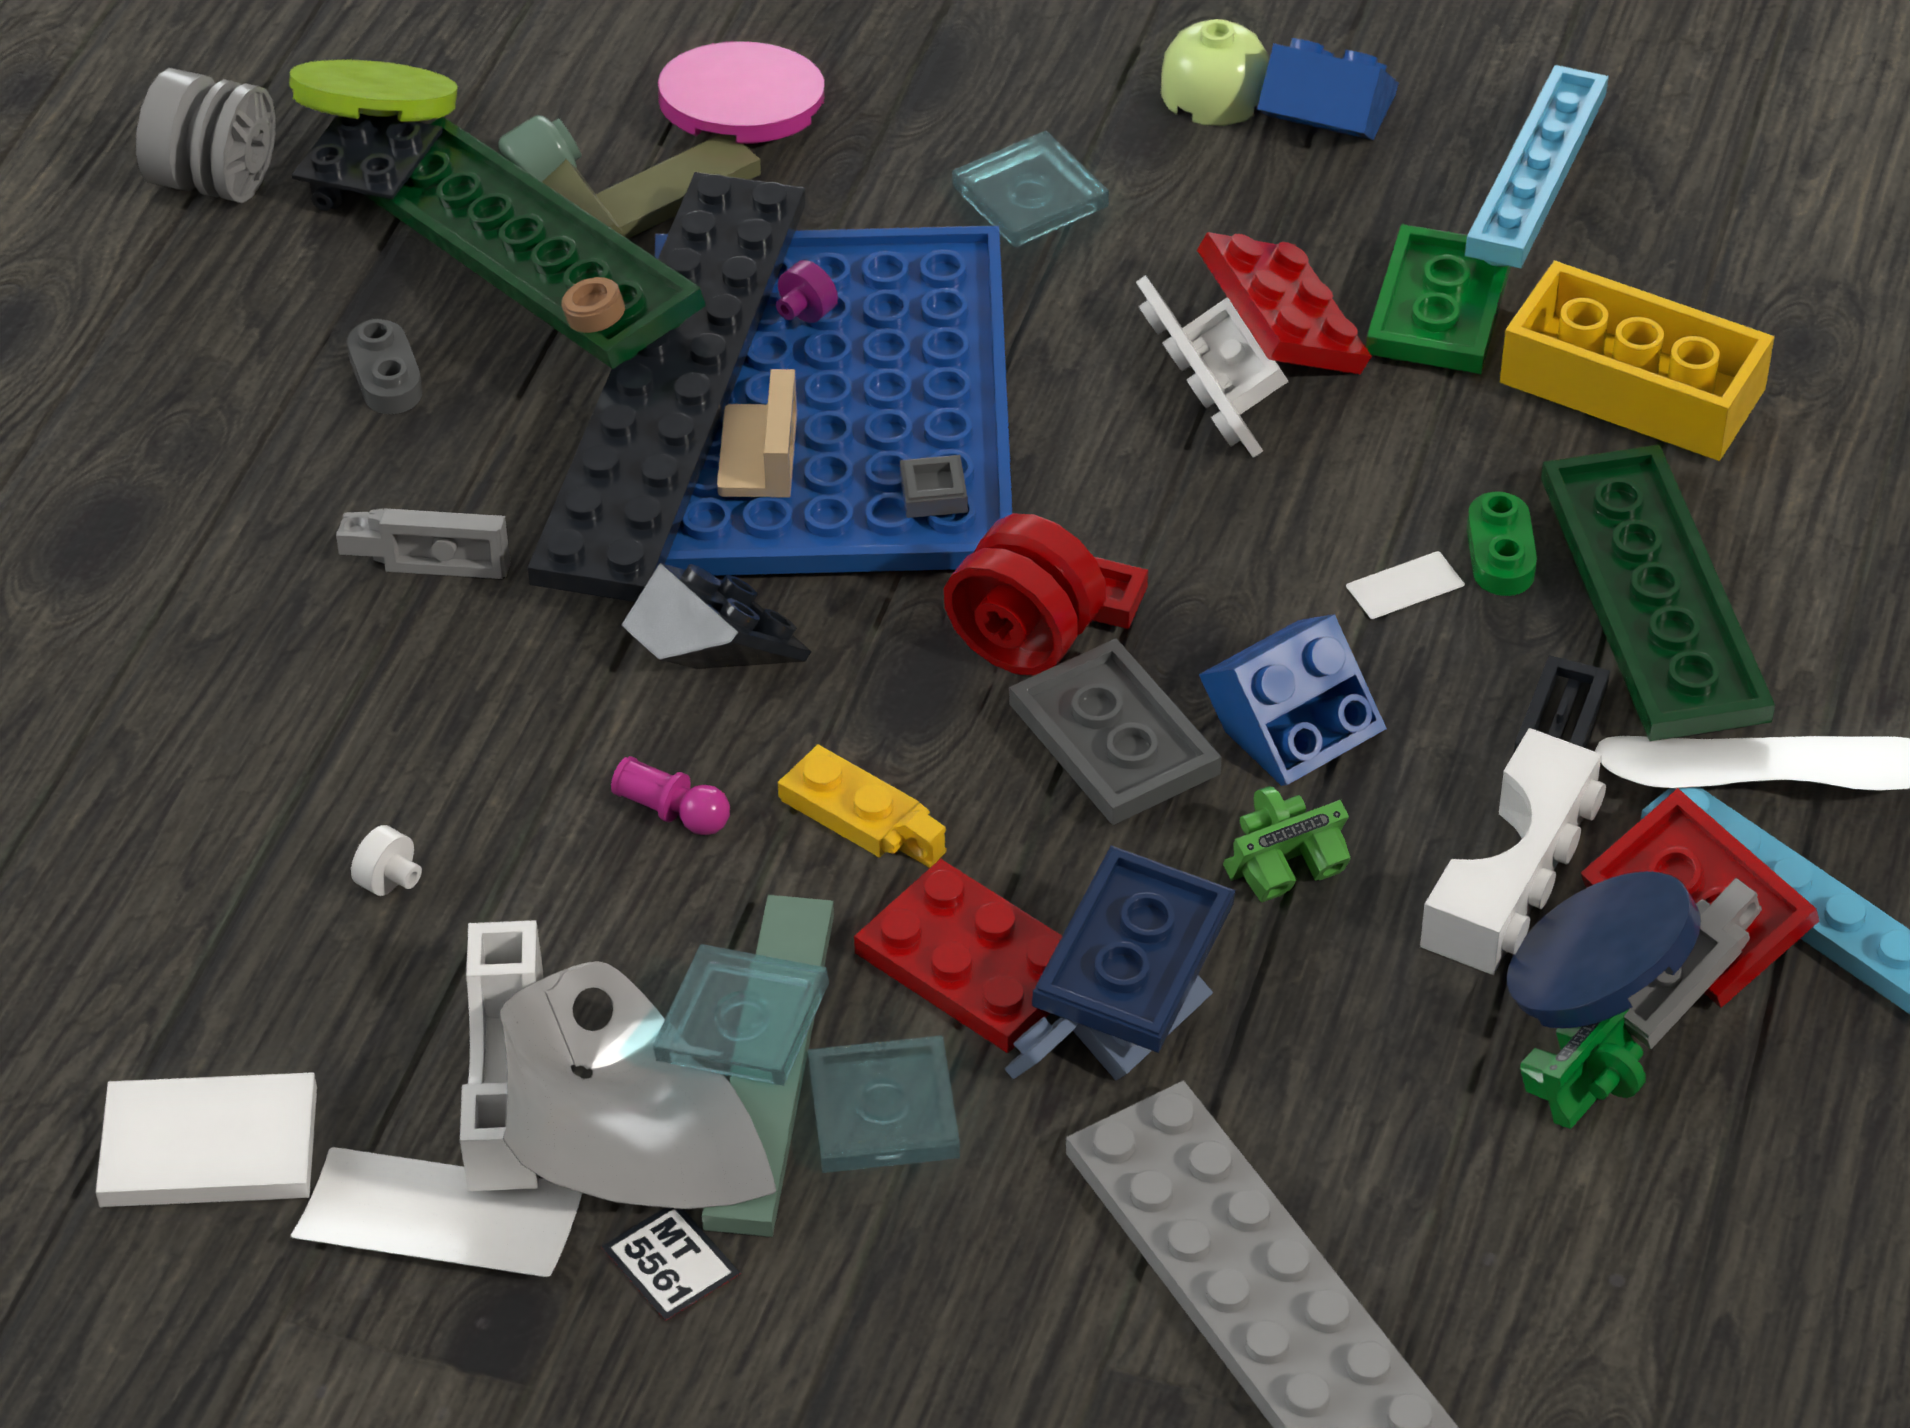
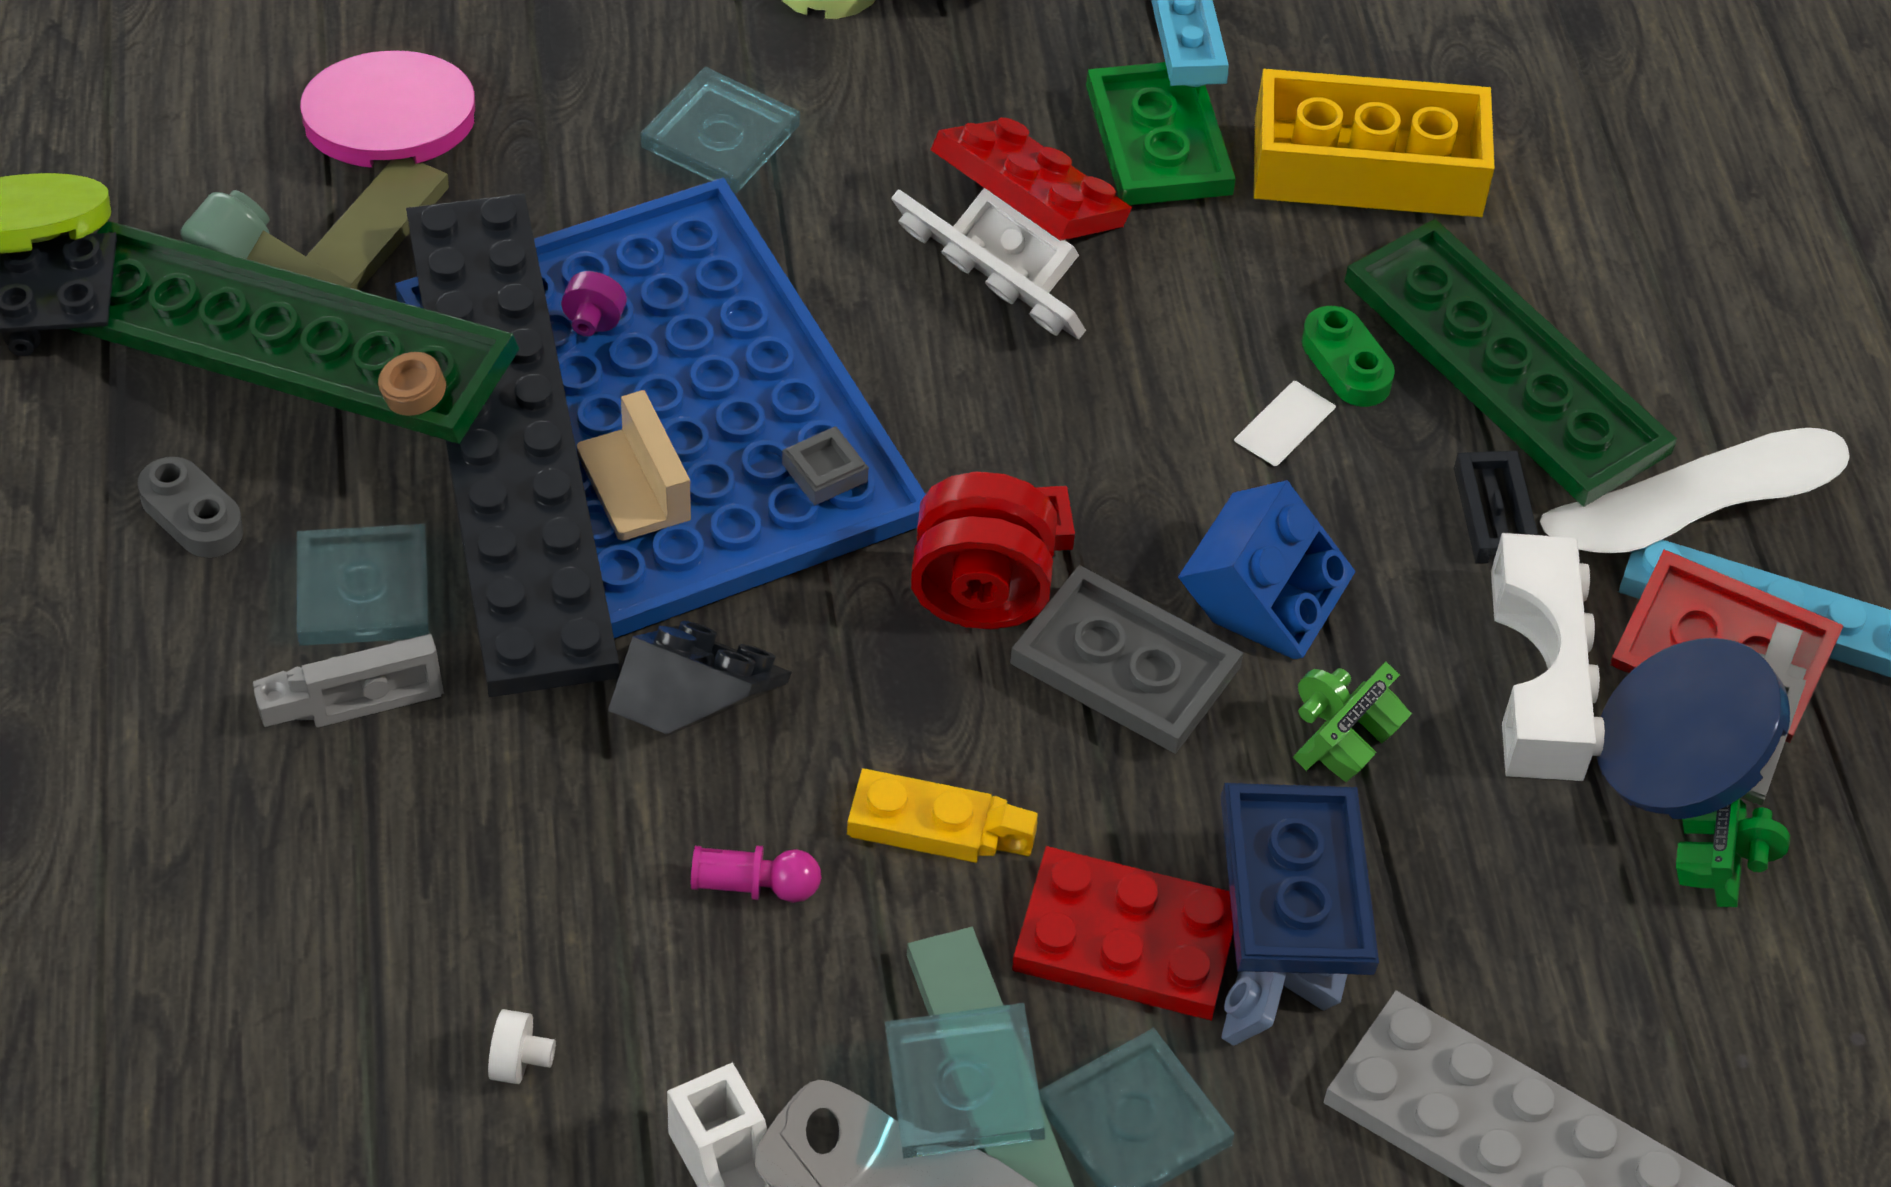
camera: 30 degrees left, 5 degrees up
none -> clear light blue tile [297,524,429,646]

